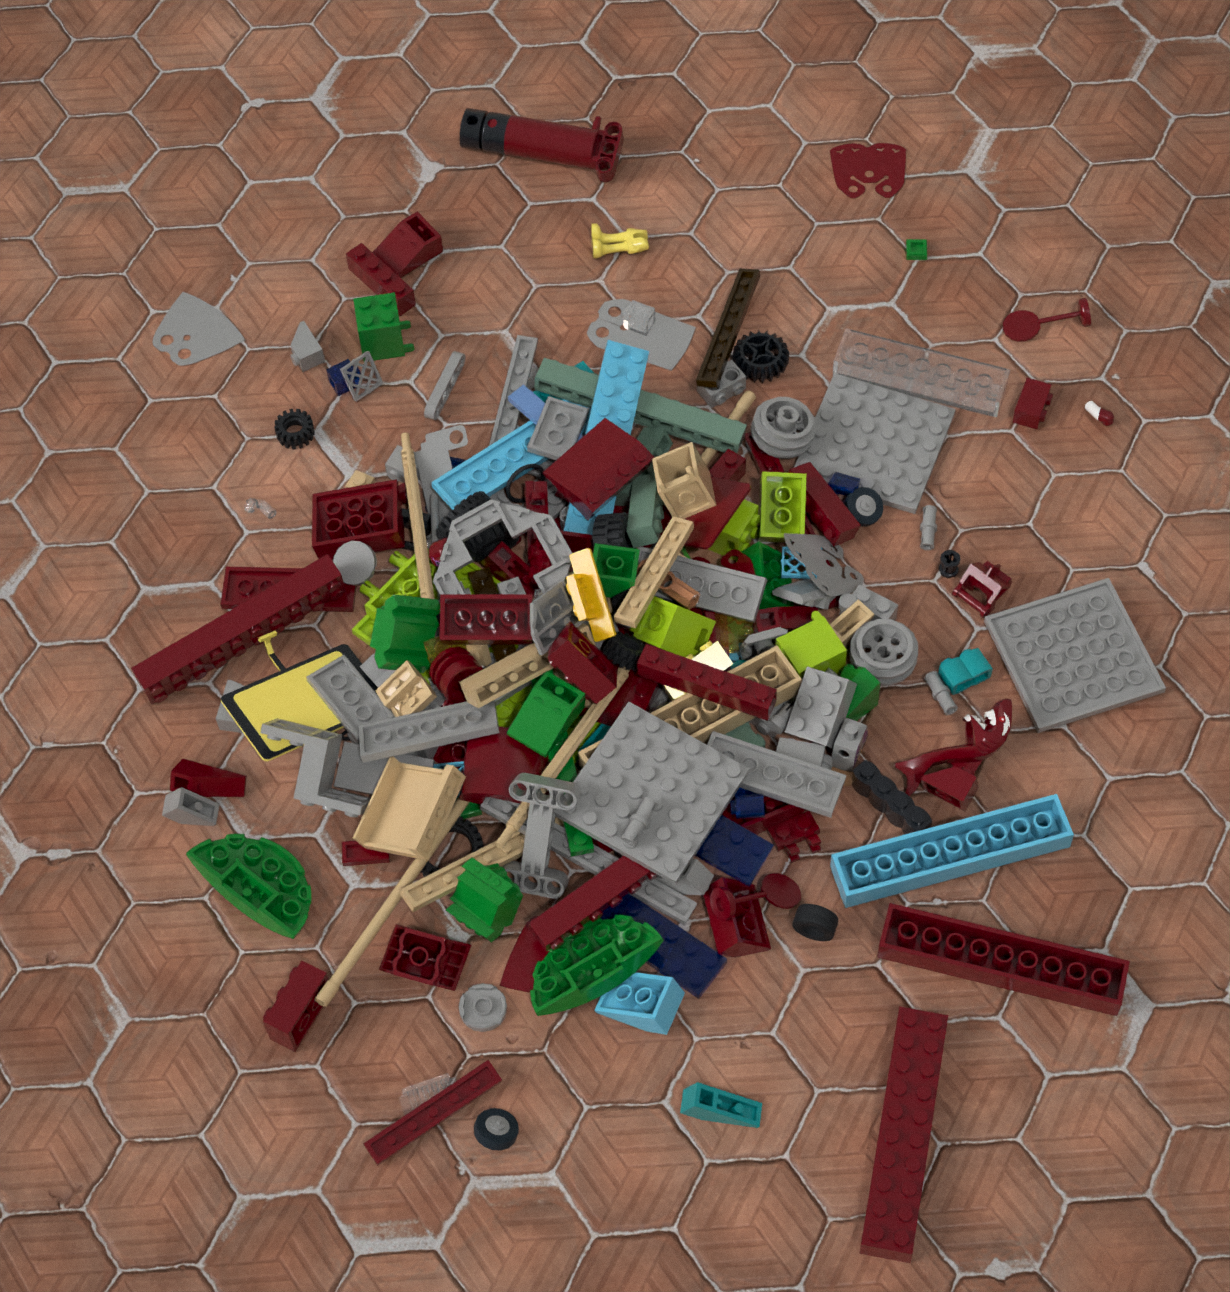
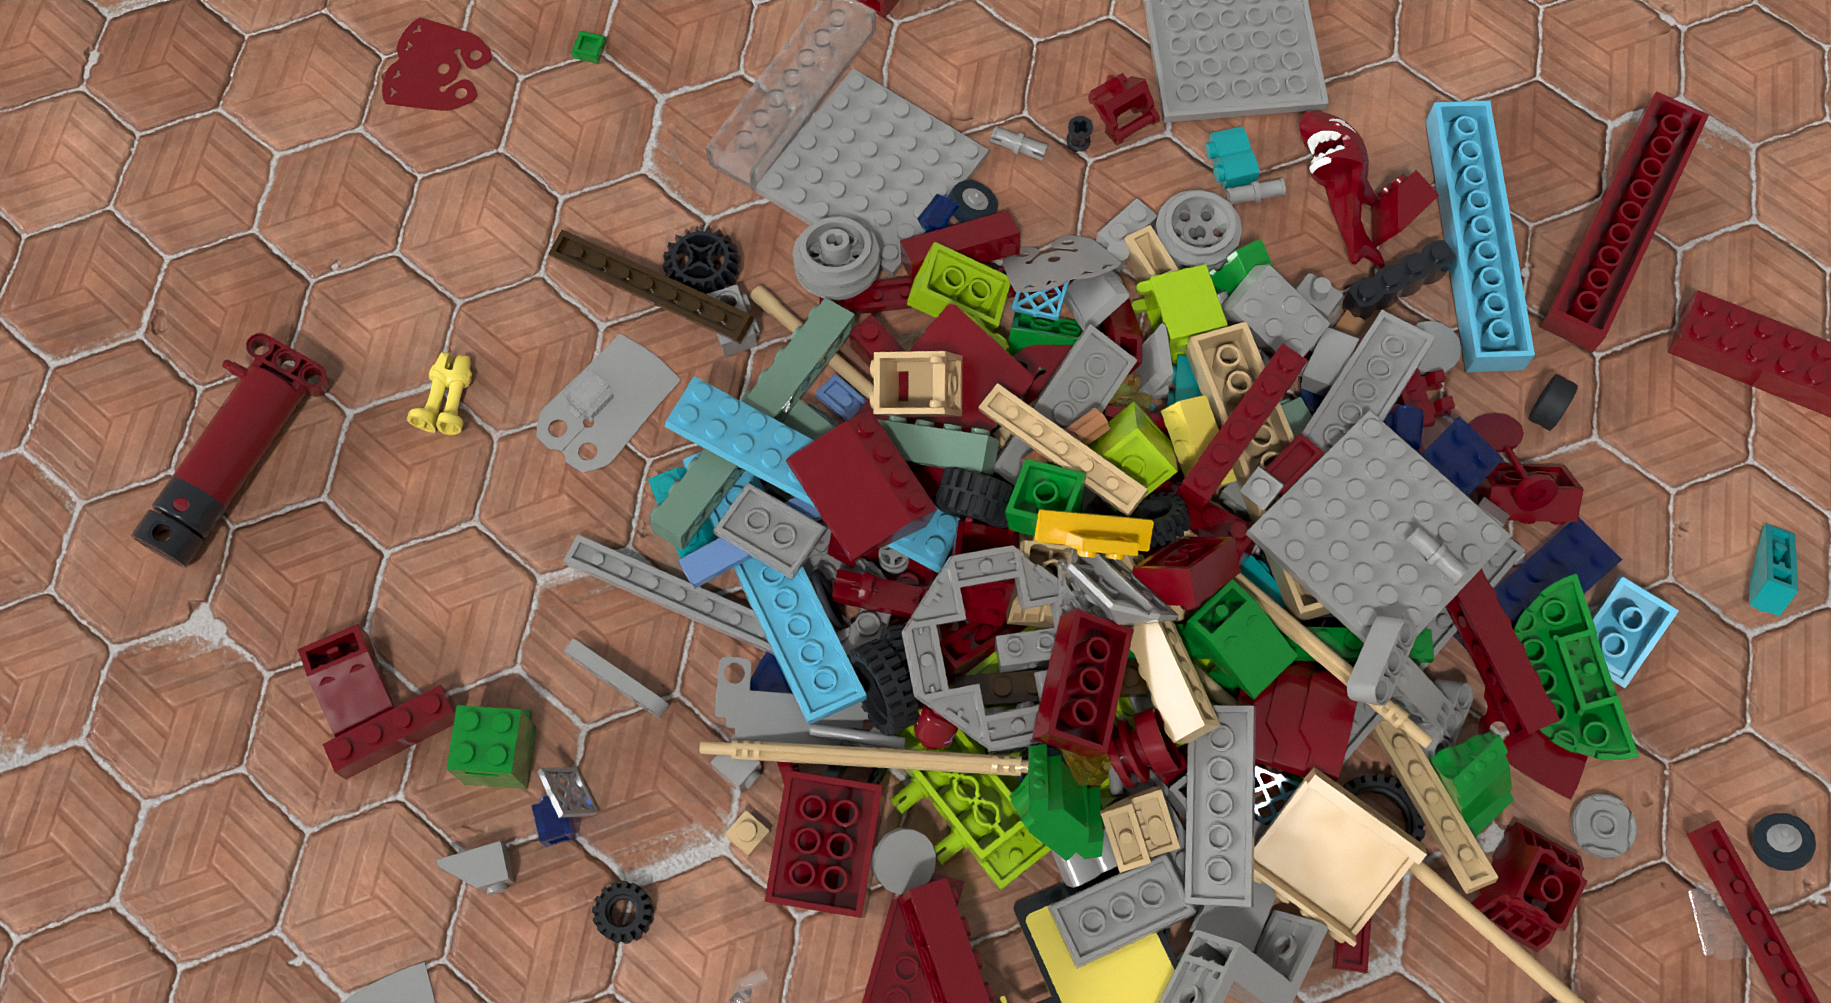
camera: 80 degrees left, 10 degrees up
none -> light grey plate [1240,466,1285,510]
none -> dark red tile [1265,433,1324,497]
none -> light grey tile [1414,321,1461,376]

